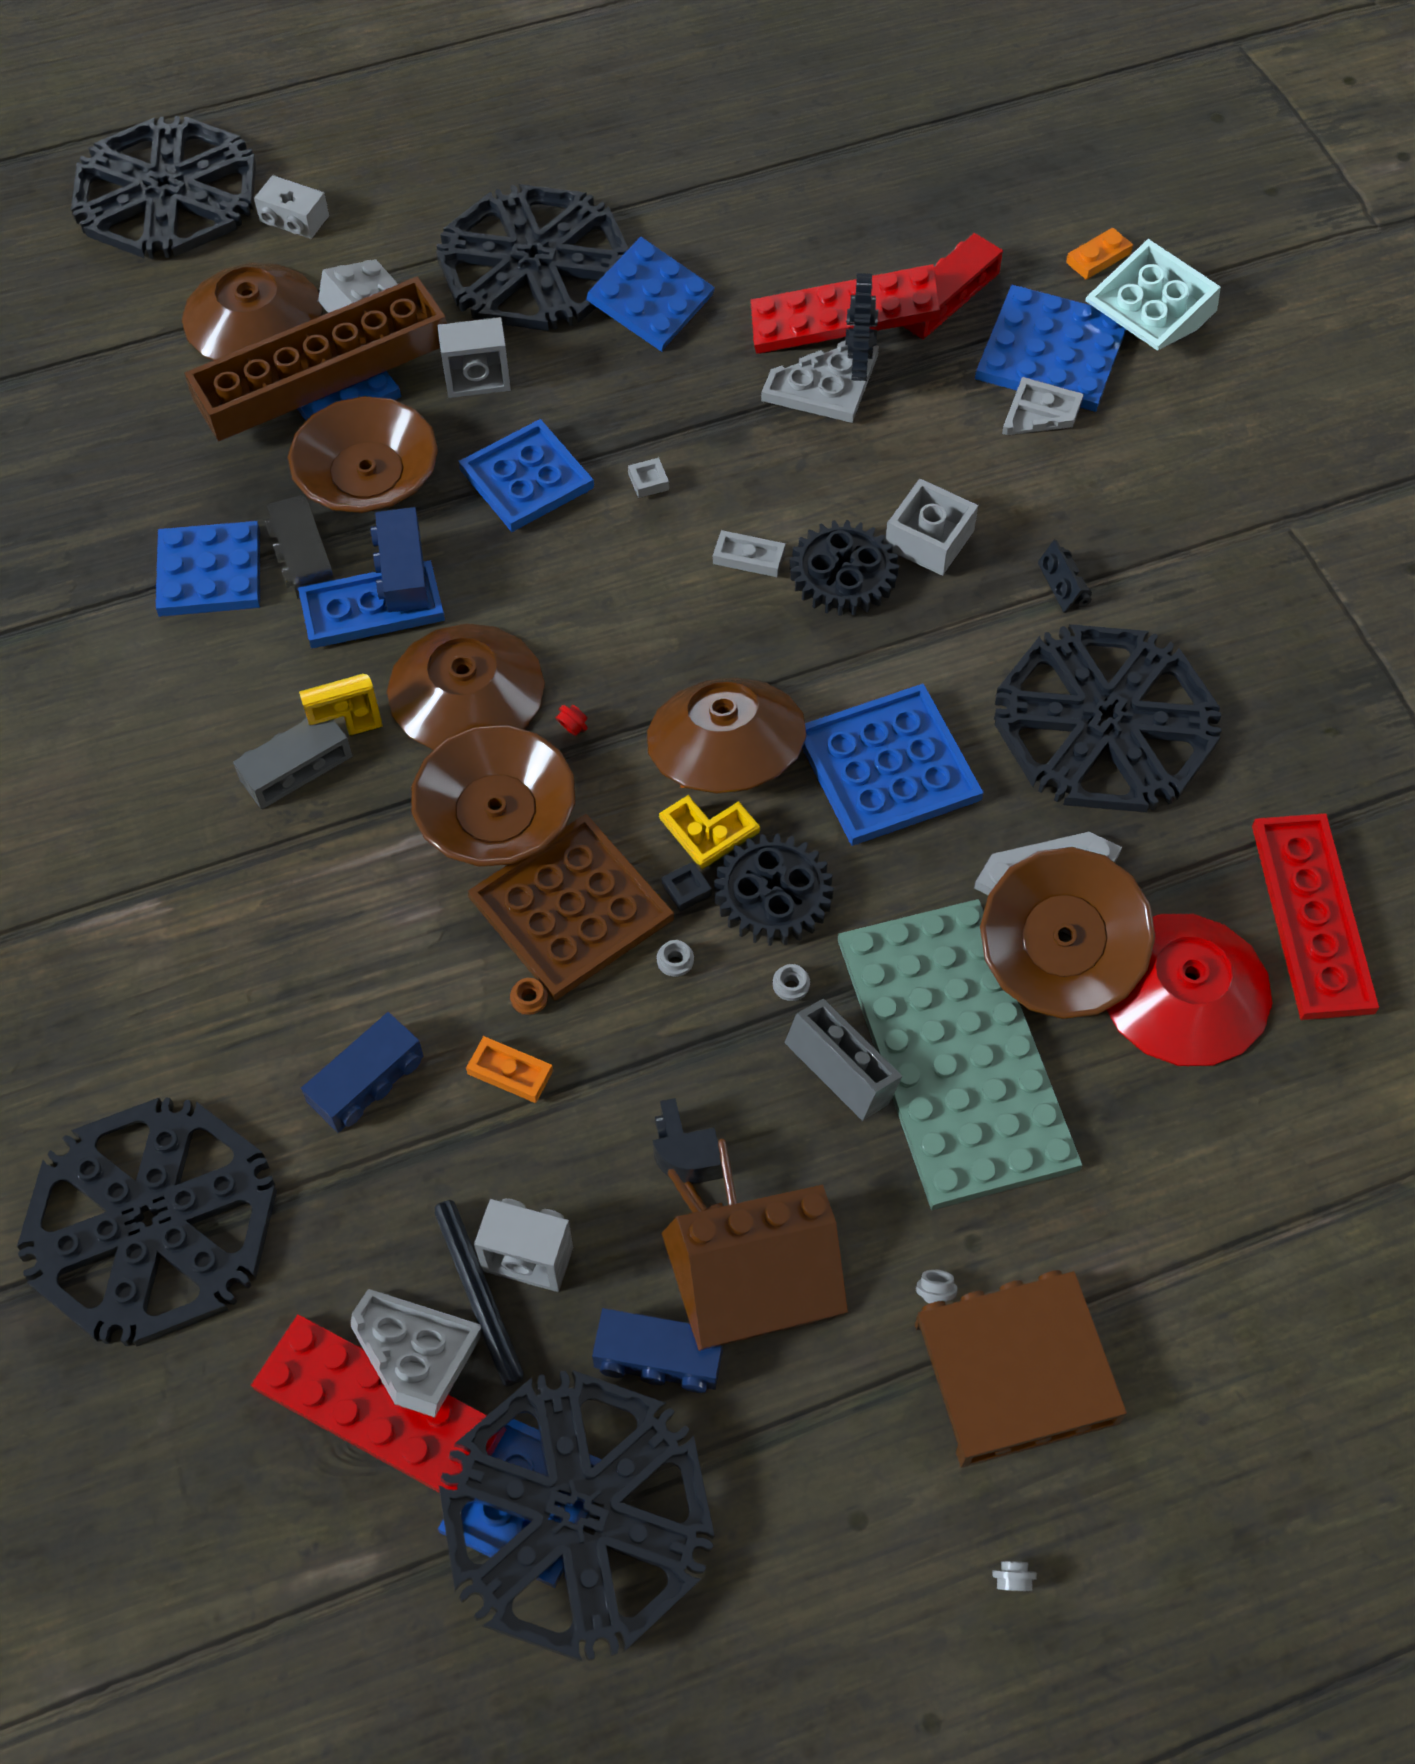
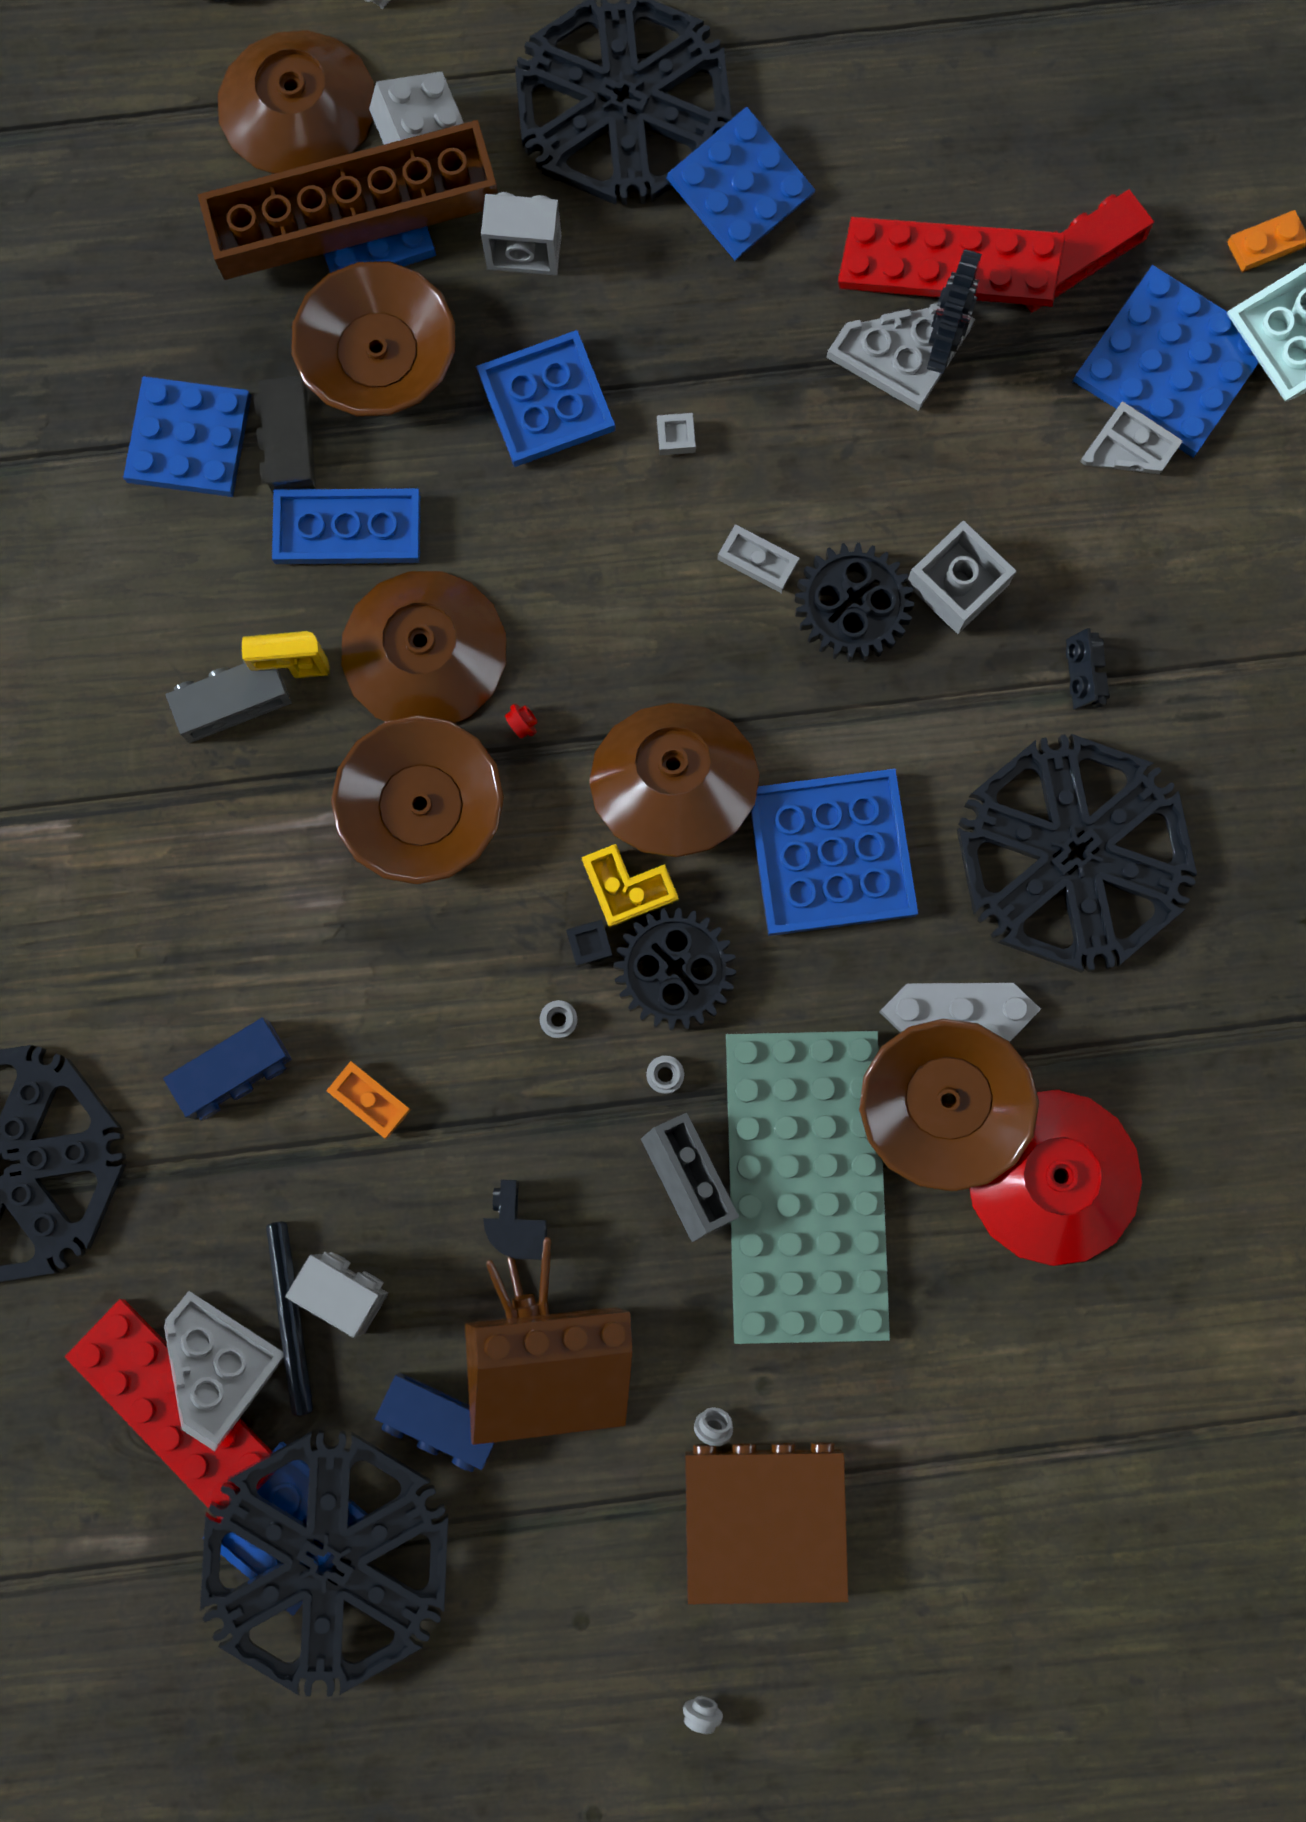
camera: 15 degrees right, 20 degrees up
dark blue brick [370,507,429,613] -> none
reddish brown plate [468,814,674,1001] -> none
dark orange plate [510,978,548,1015] -> none
red plate [1252,813,1379,1020] -> none

